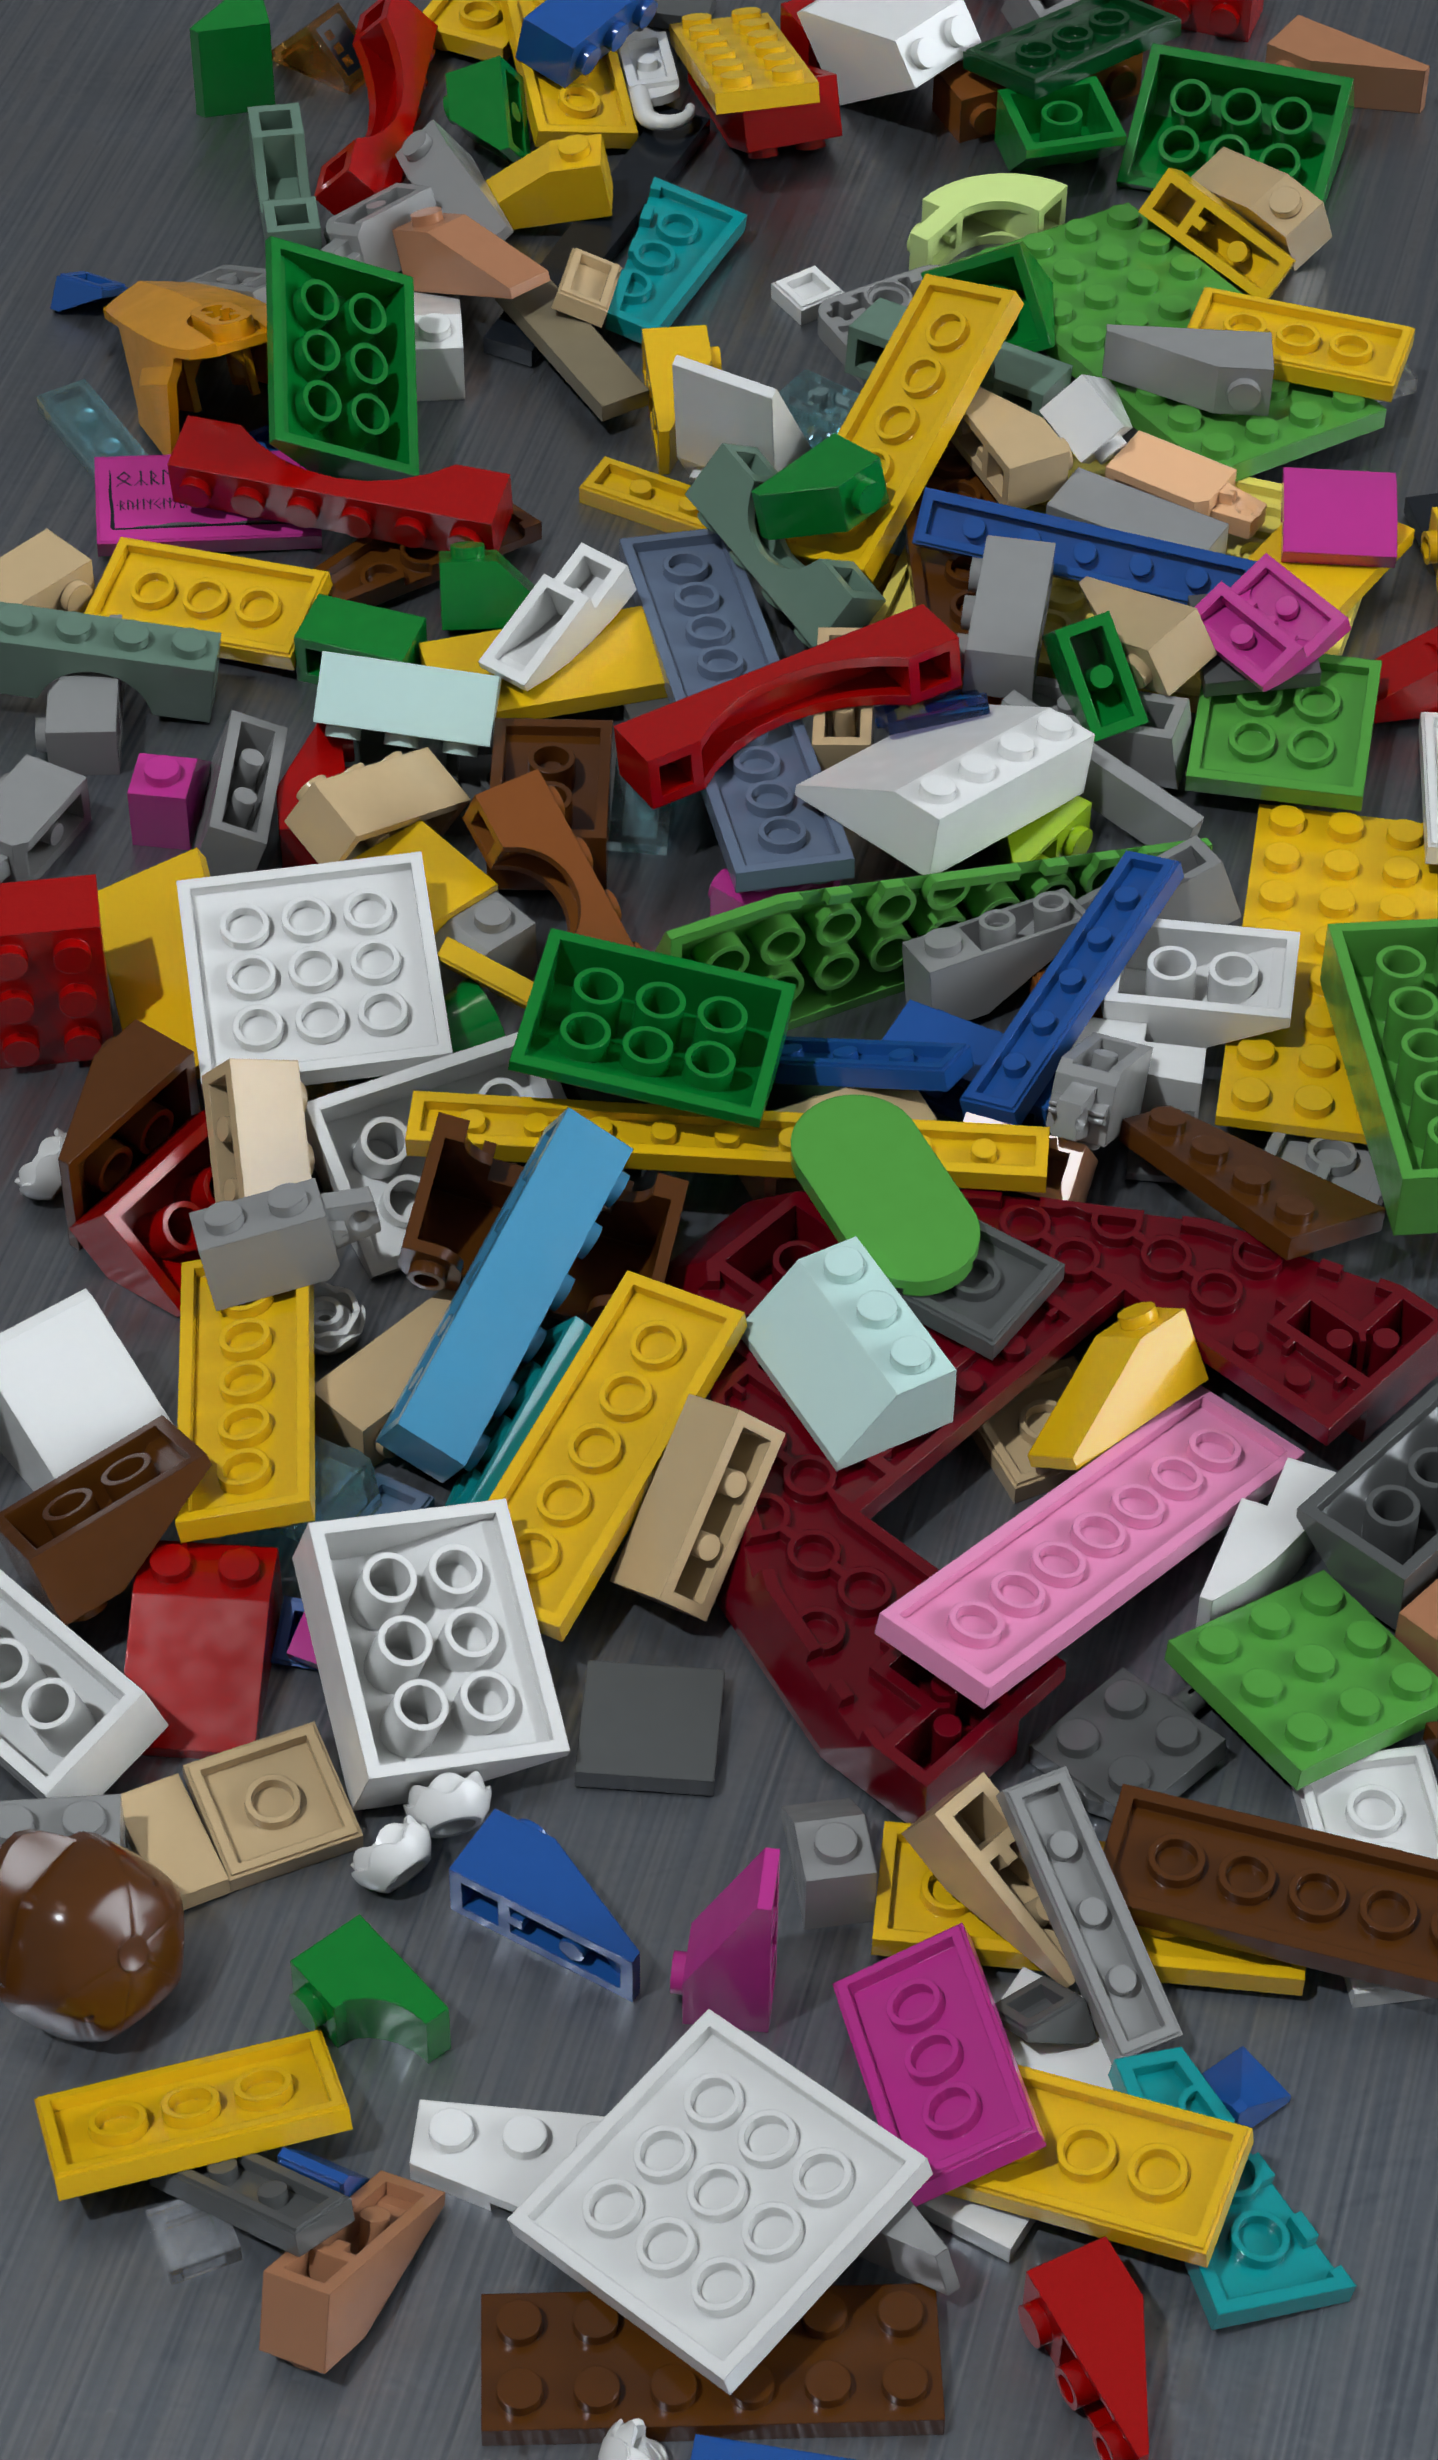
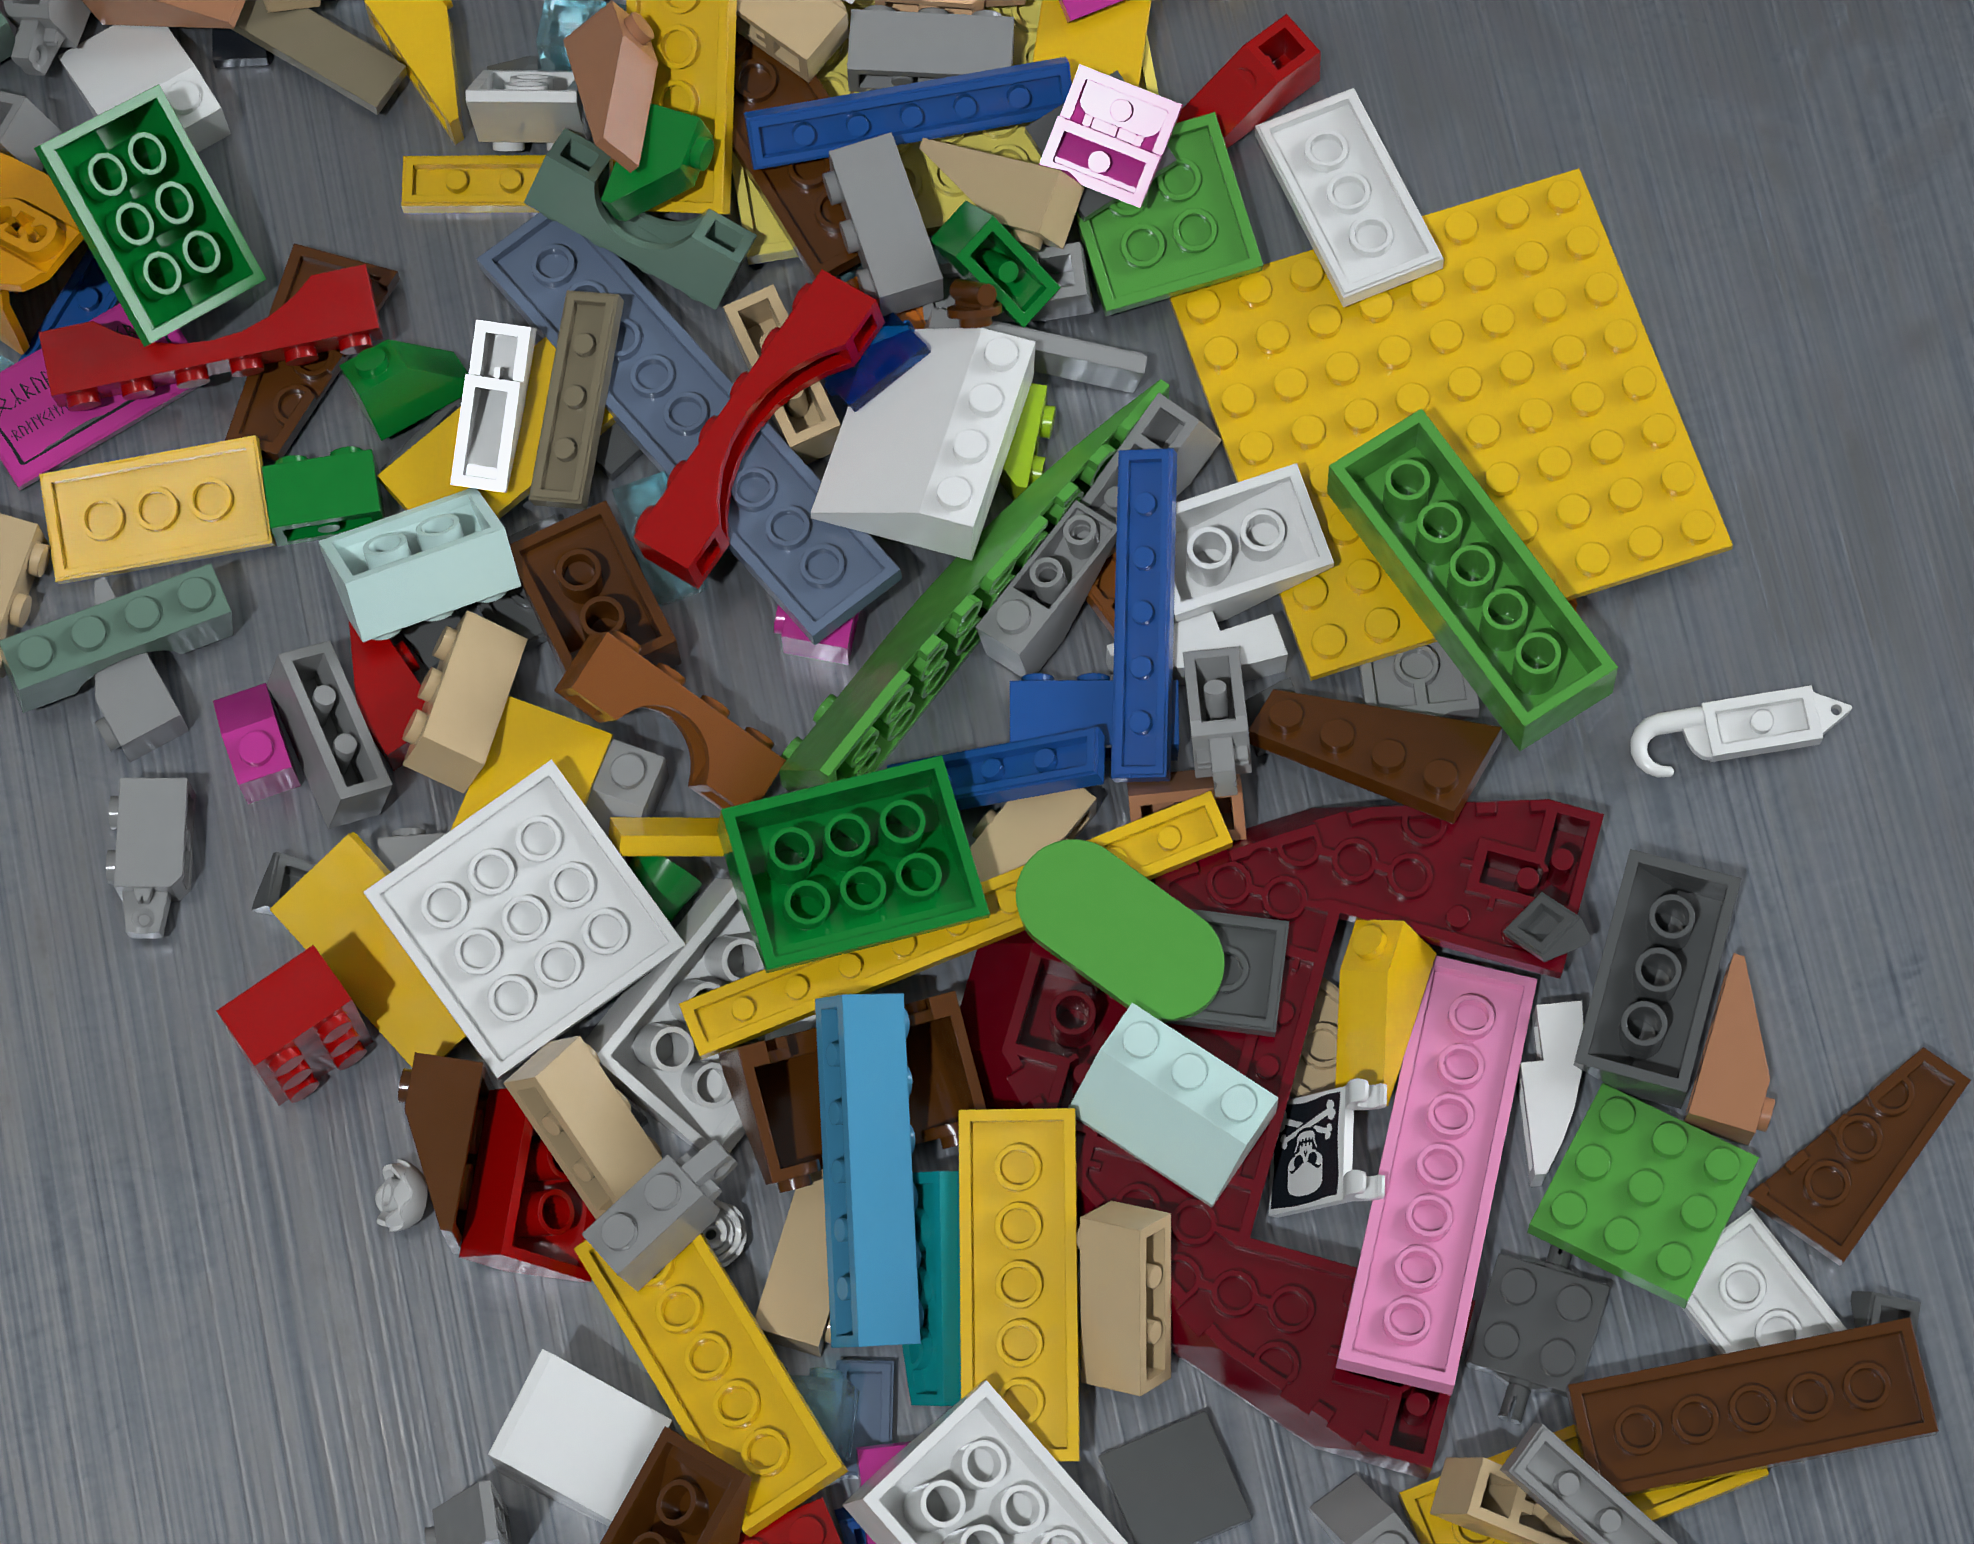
camera: 25 degrees left, 25 degrees up
none -> dark tan tile [529,290,624,510]
none -> nougat slope [563,0,658,173]
none -> reddish brown plate [946,279,1003,328]
none -> white flag [1268,1078,1387,1218]
none -> dark grey slope [1503,892,1592,962]

